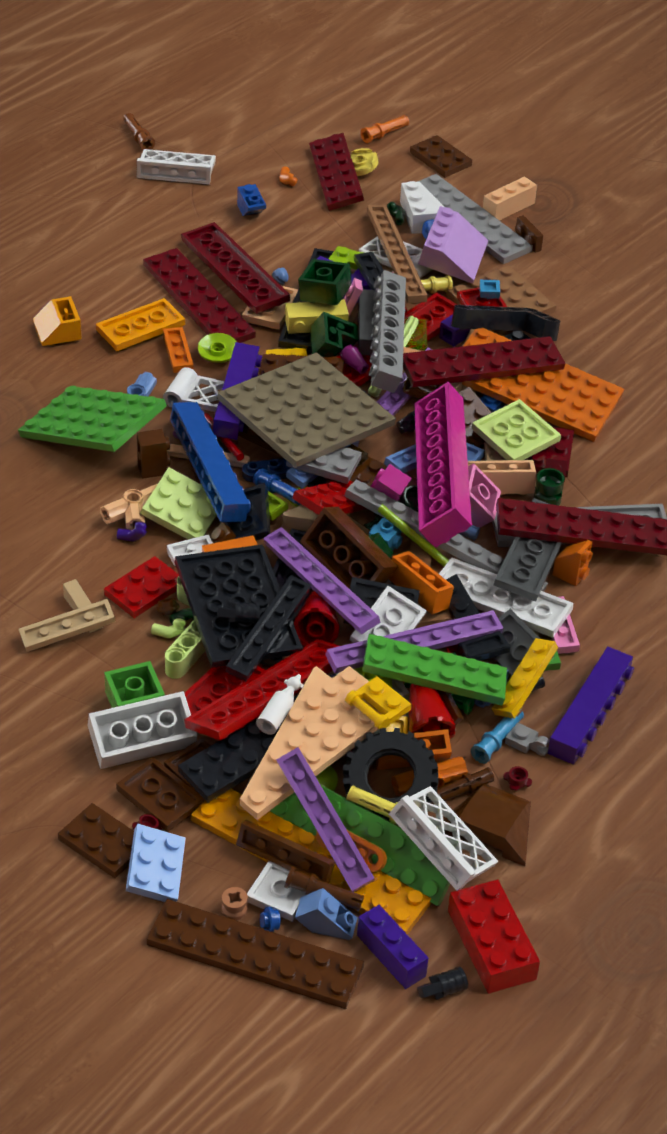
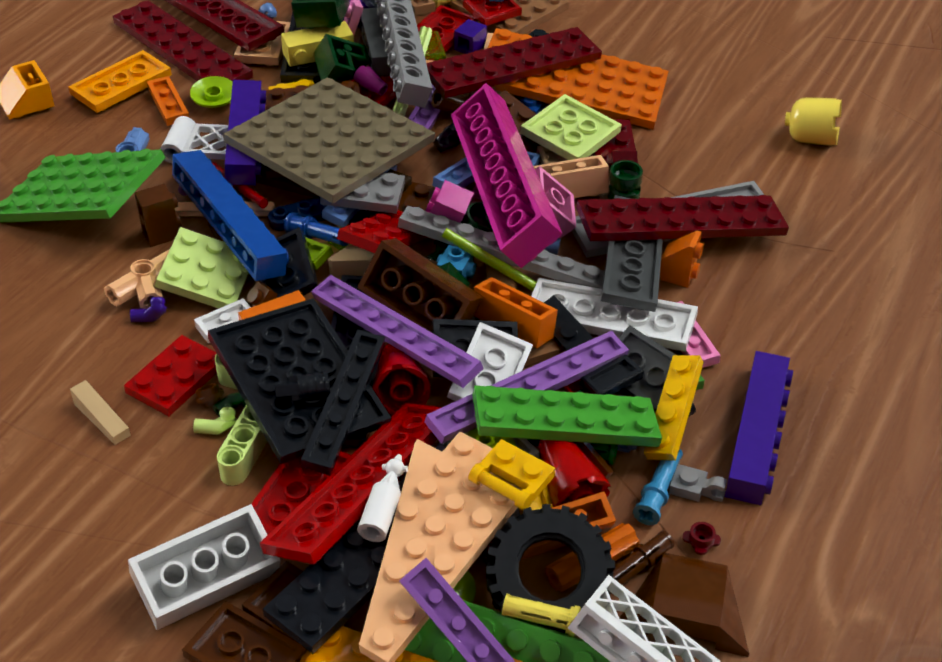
camera: 10 degrees left, 0 degrees up
tan plate [19,599,116,652] -> none
bright green brick [104,661,165,708] -> none
black beam [451,305,561,341] -> none

